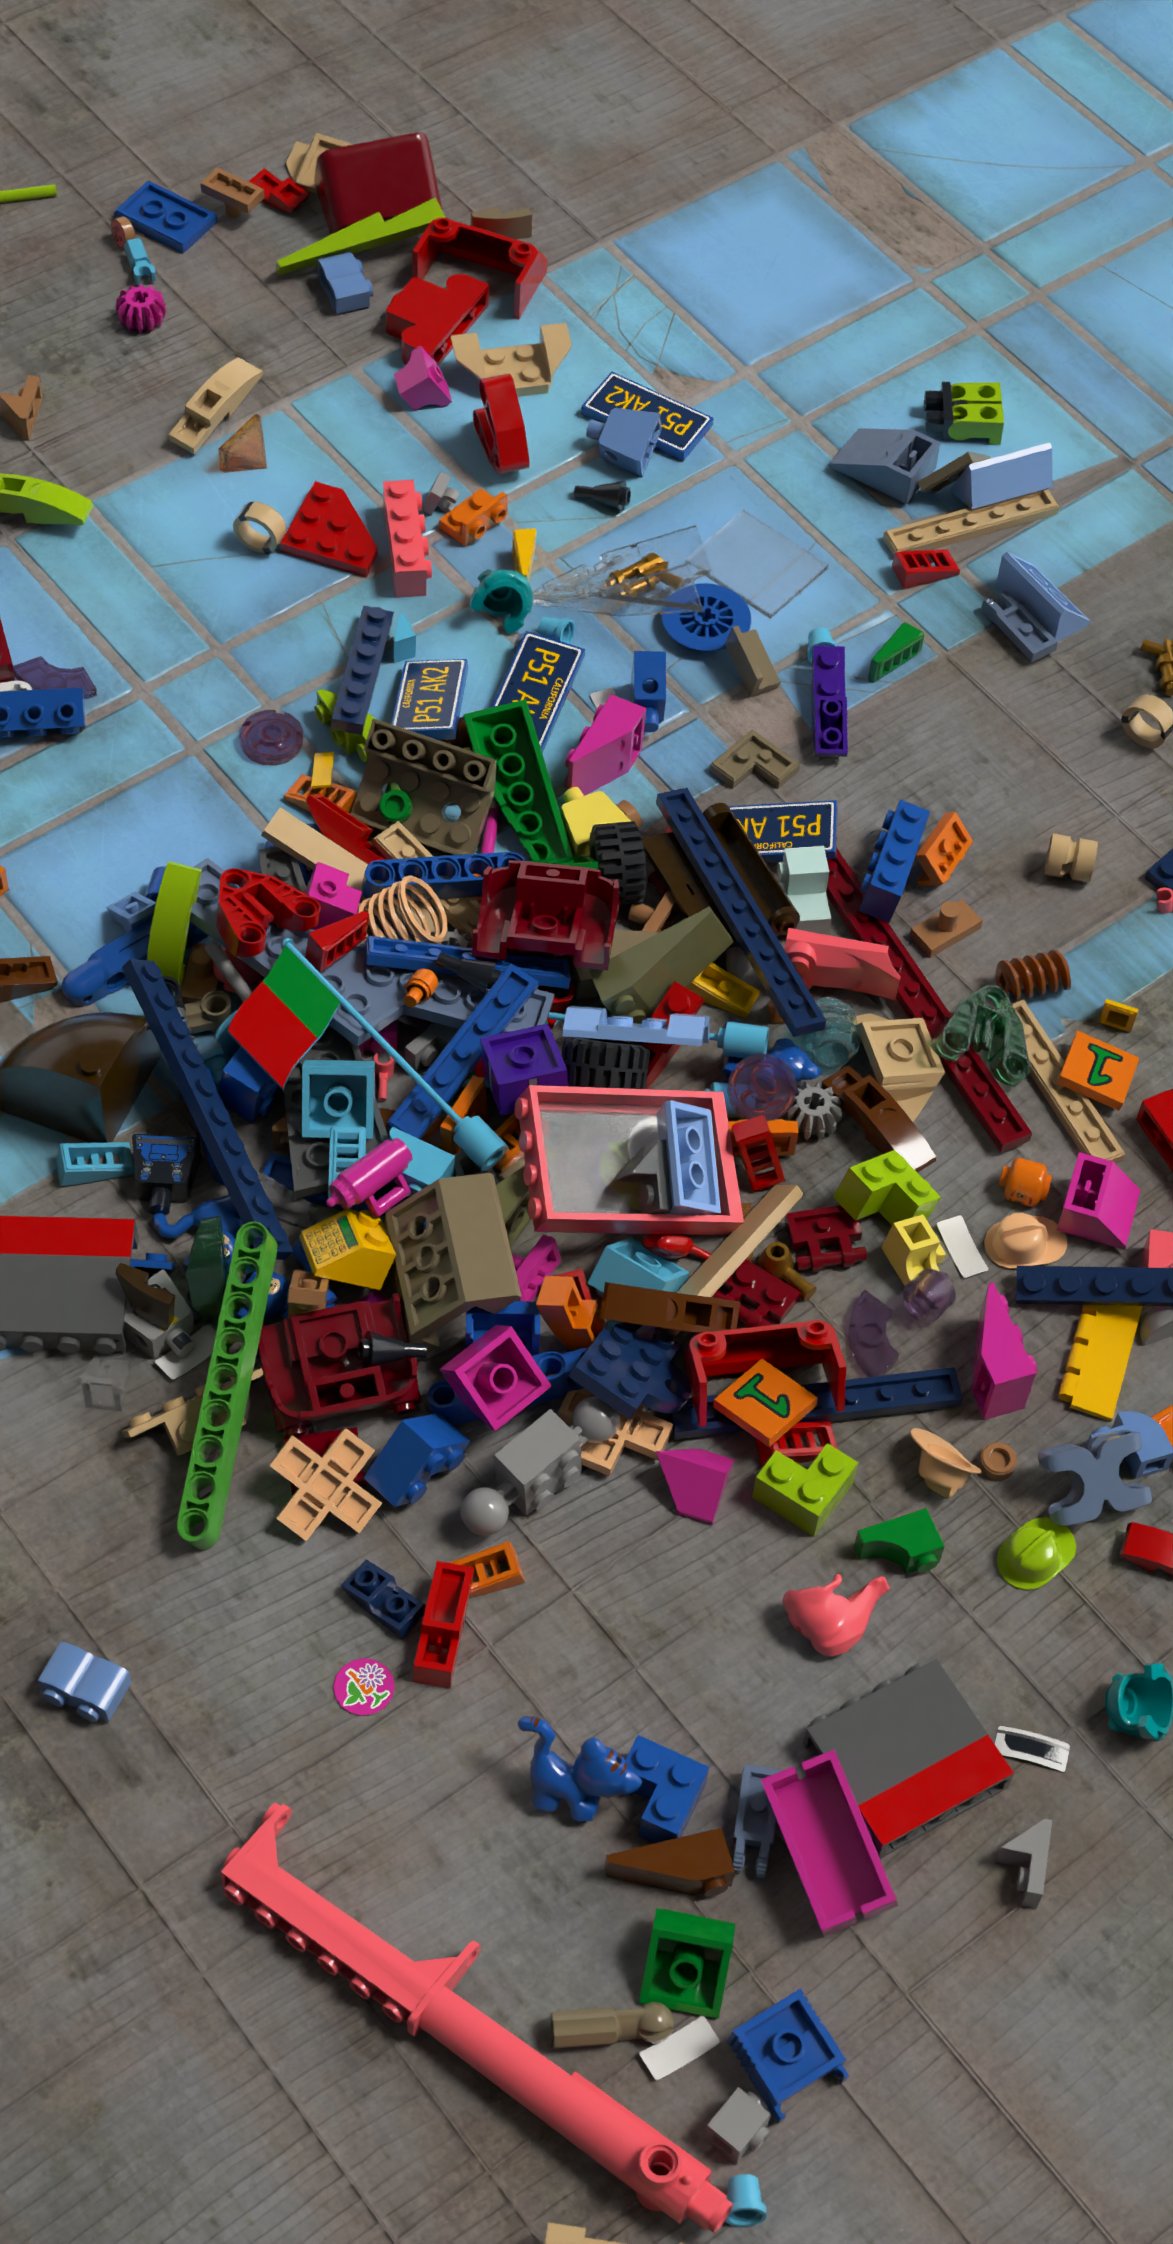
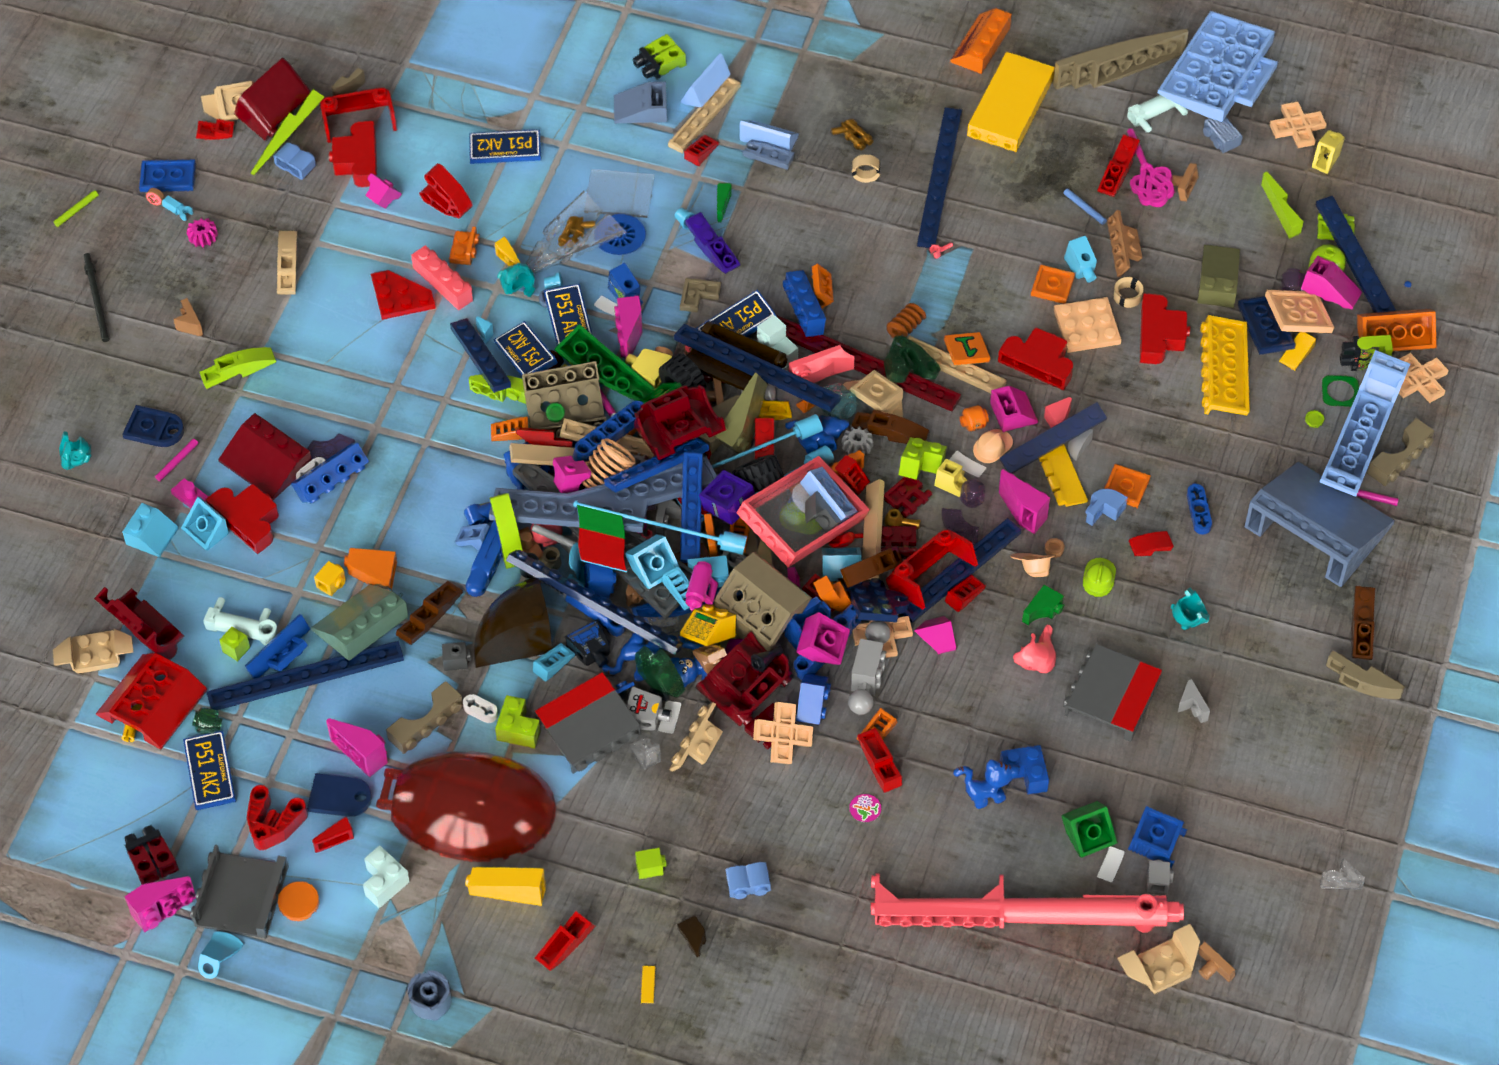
camera: 30 degrees left, 0 degrees up
dark brown slope [115,1263,175,1329] -> none
bright green beam [177,1222,277,1550] -> none
medium nougat tile [200,167,264,218] -> none
red connector [216,868,321,958] -> none
clear orange slope [219,414,267,473] -> none
tan piece [233,502,287,553] -> none
clear purple tile [239,709,304,766] -> none
red slope [305,911,369,972] -> none
yellow window [311,752,334,789] -> none
dark blue slope [341,1559,426,1638] -> none
orange cylinder [404,969,438,1007] -> none
light grey tile [422,471,460,515] -> none
black cone [436,952,501,994] -> none
tan piece [451,323,572,397] -> none
dark tan piece [551,2002,674,2049] -> none
light blue piece [562,1006,710,1046] -> none
black cone [574,481,631,511] -> none
medium blue torso [586,408,662,477] -> none
reddish brown slope [604,1828,735,1896] -> none
orange tile [713,1359,818,1447] -> none
dark tan panel [725,625,781,697] -> none
medium azure piece [725,2174,767,2227] -> none
clear purple tile [727,1053,797,1121] -> none
sand blue hinge [732,1764,783,1878] -> none
lime brick [752,1443,859,1537] -> none
dark pink piece [761,1749,898,1937] -> none
medium nougat tile [909,899,983,958] -> none
dark tan tile [918,452,991,493] -> none
sticker [995,1726,1070,1772] -> none
sand blue piece [1038,1430,1153,1526] -> none
tan wheel [1044,833,1098,883] -> none
yellow slope [1099,999,1139,1032] -> none

